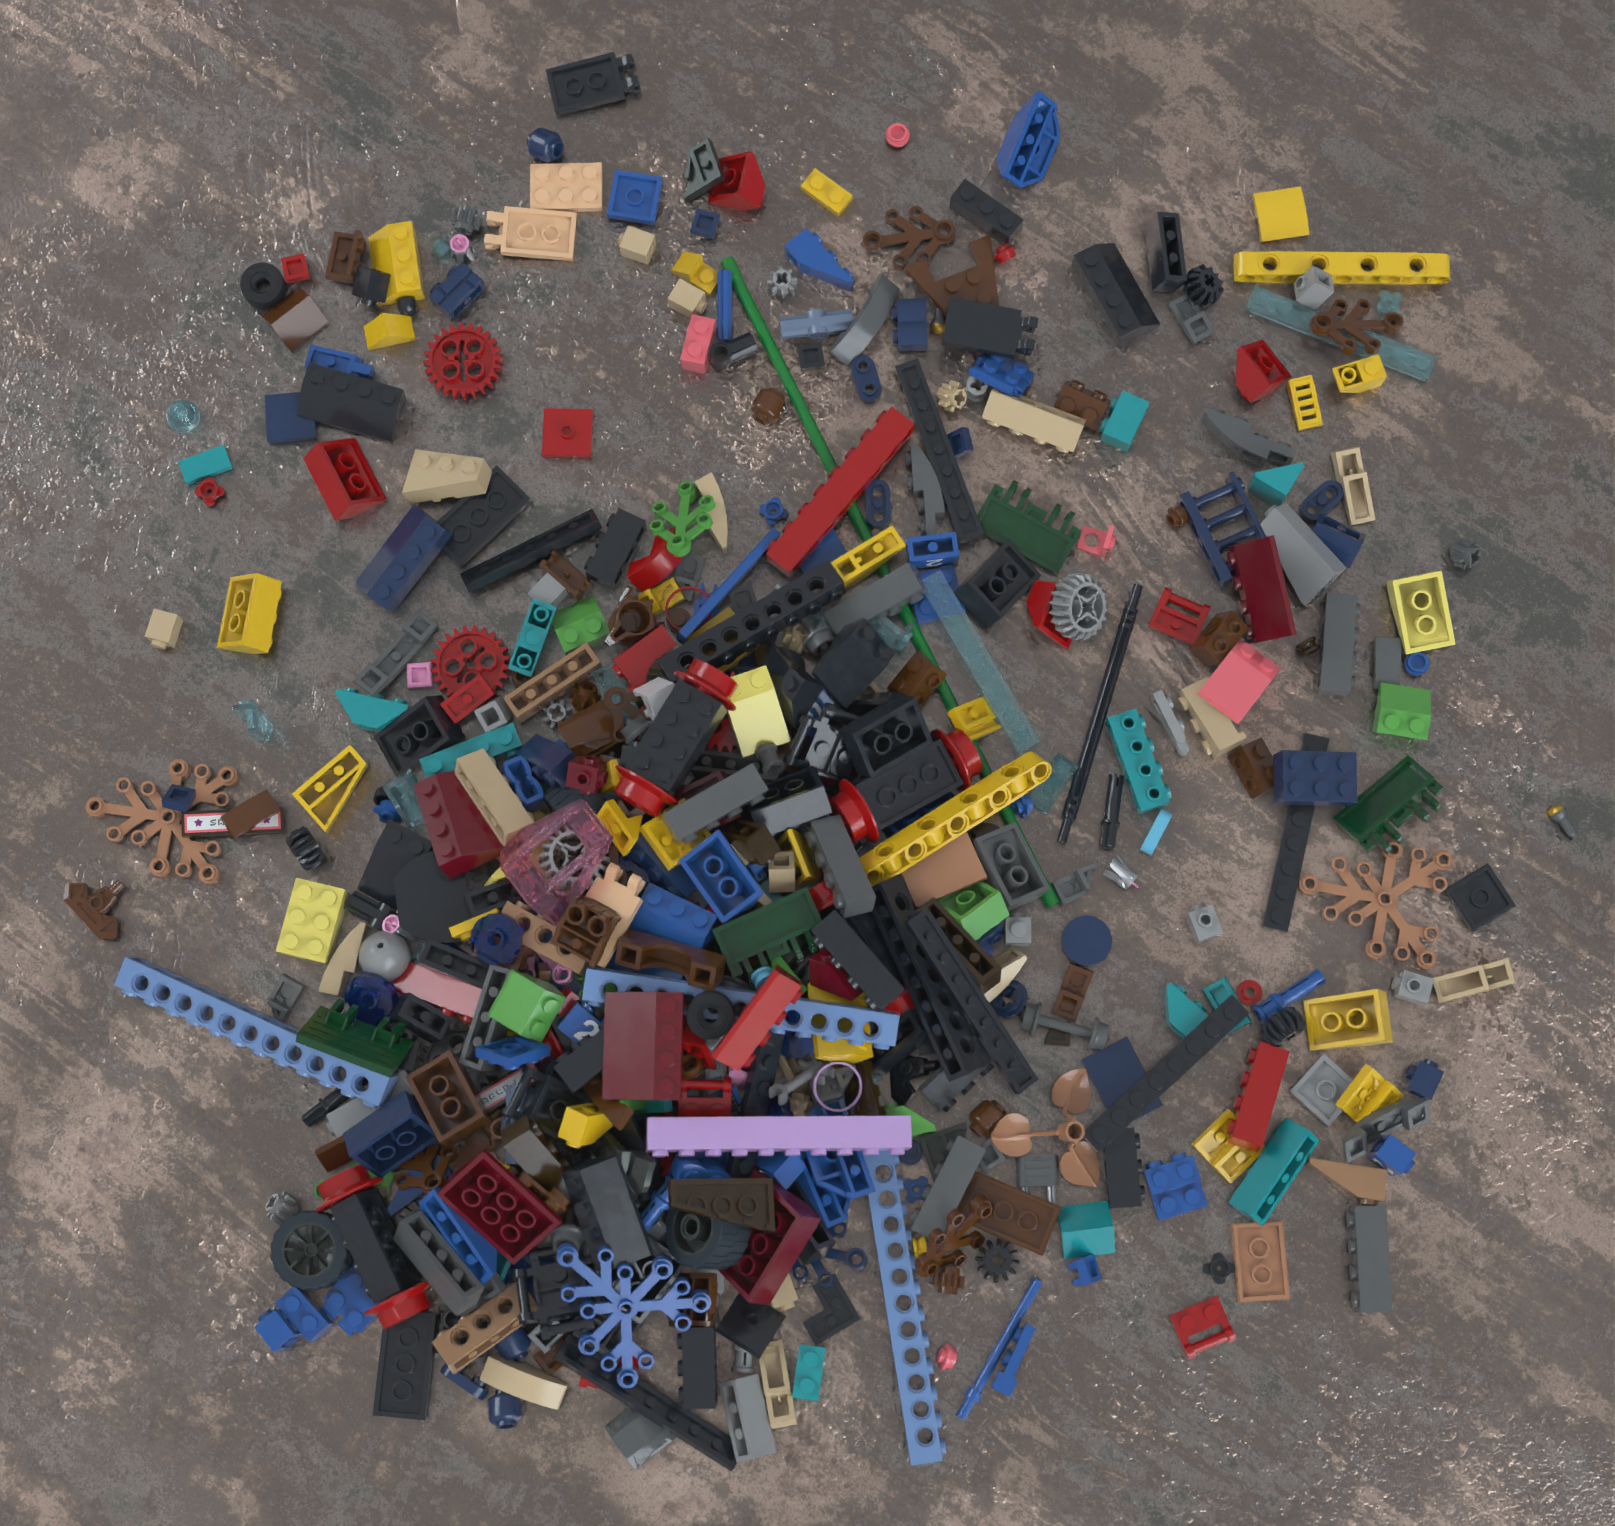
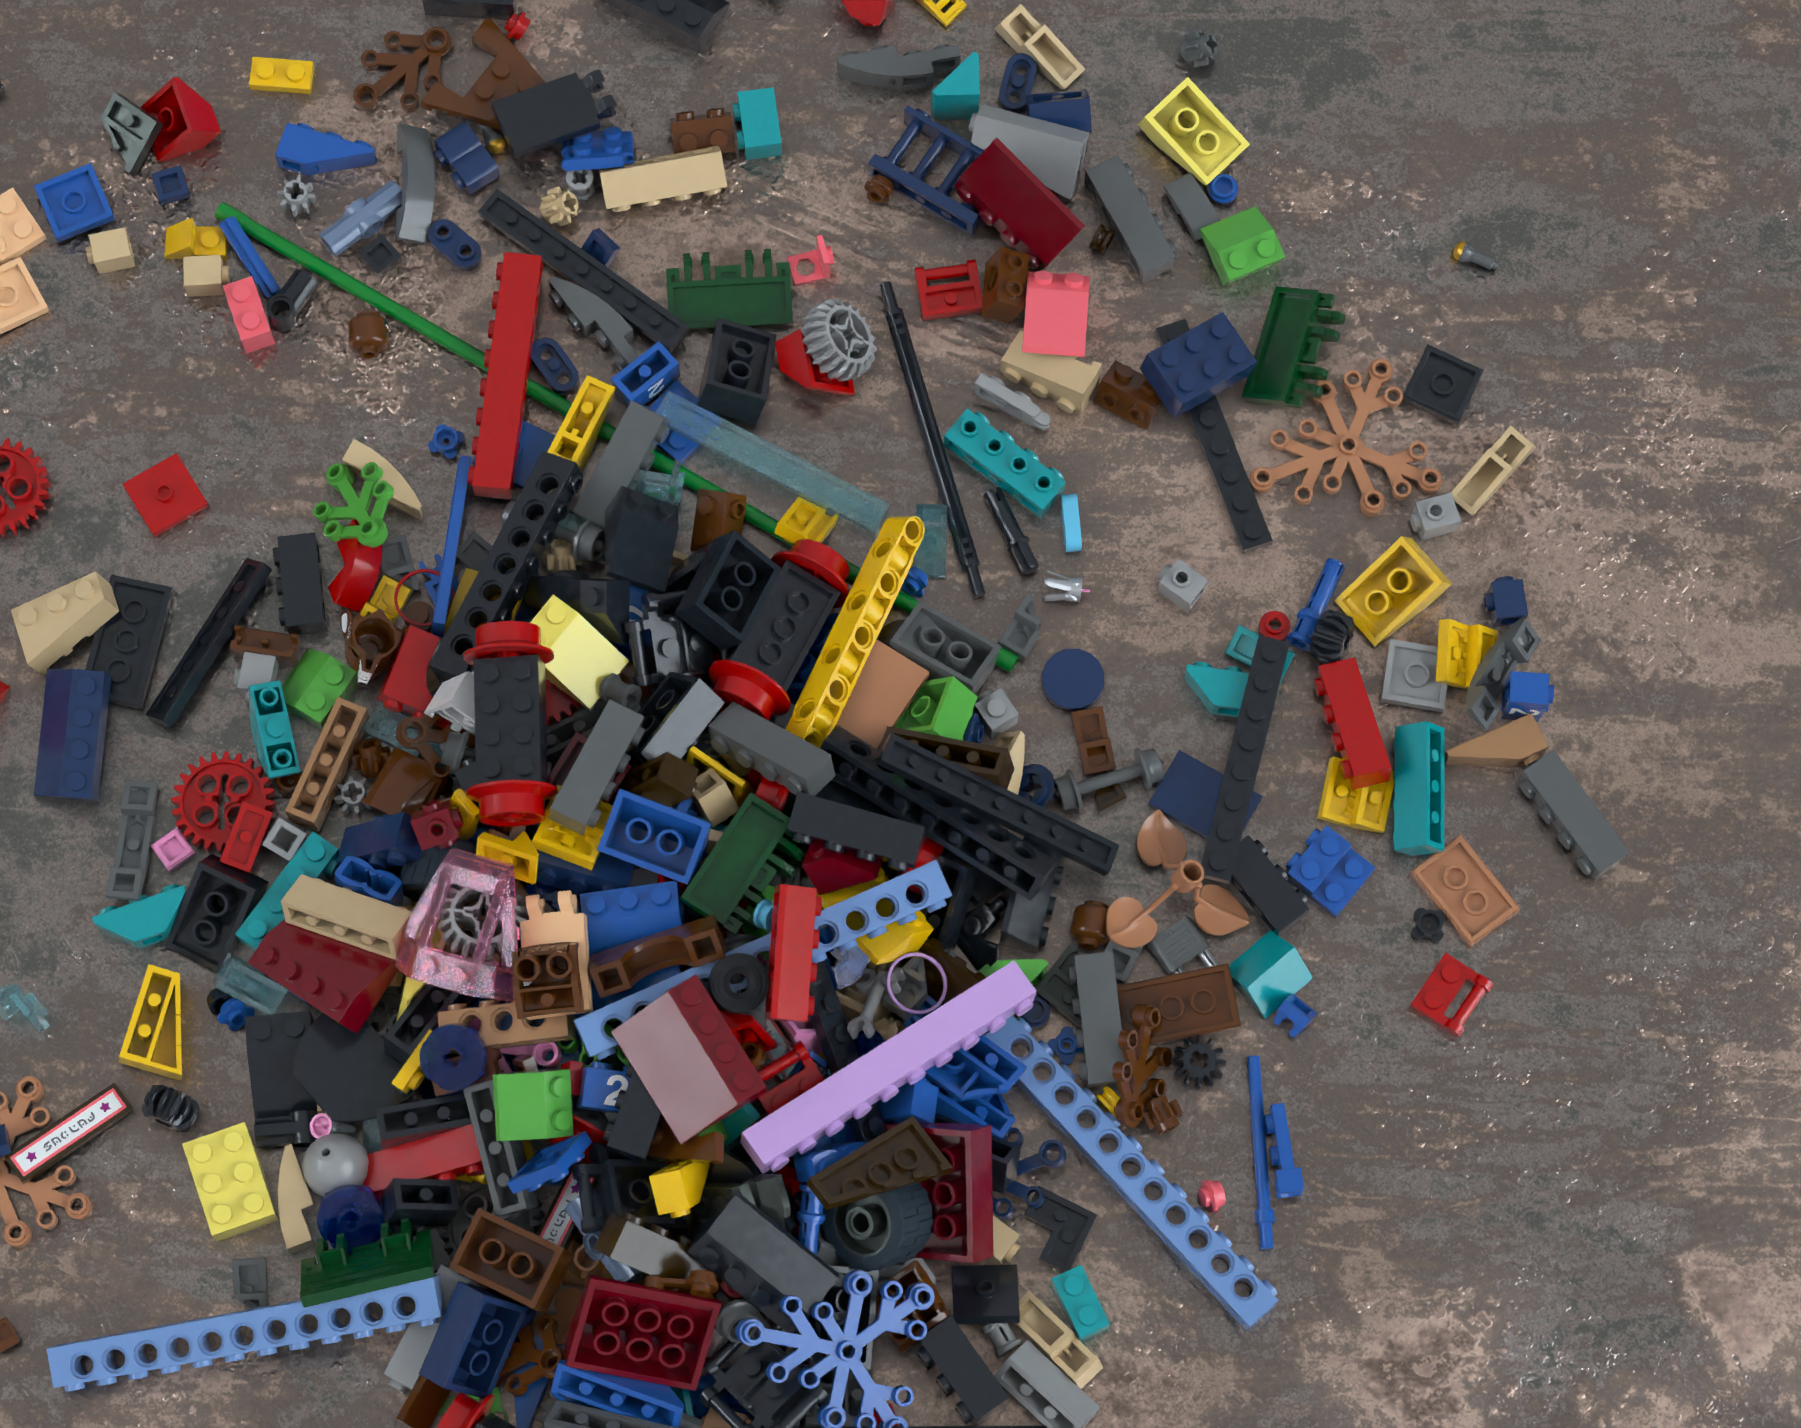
camera: 40 degrees left, 5 degrees down
reddish brown slope [220,789,280,839] -> none
black axle [301,1077,369,1127] -> none

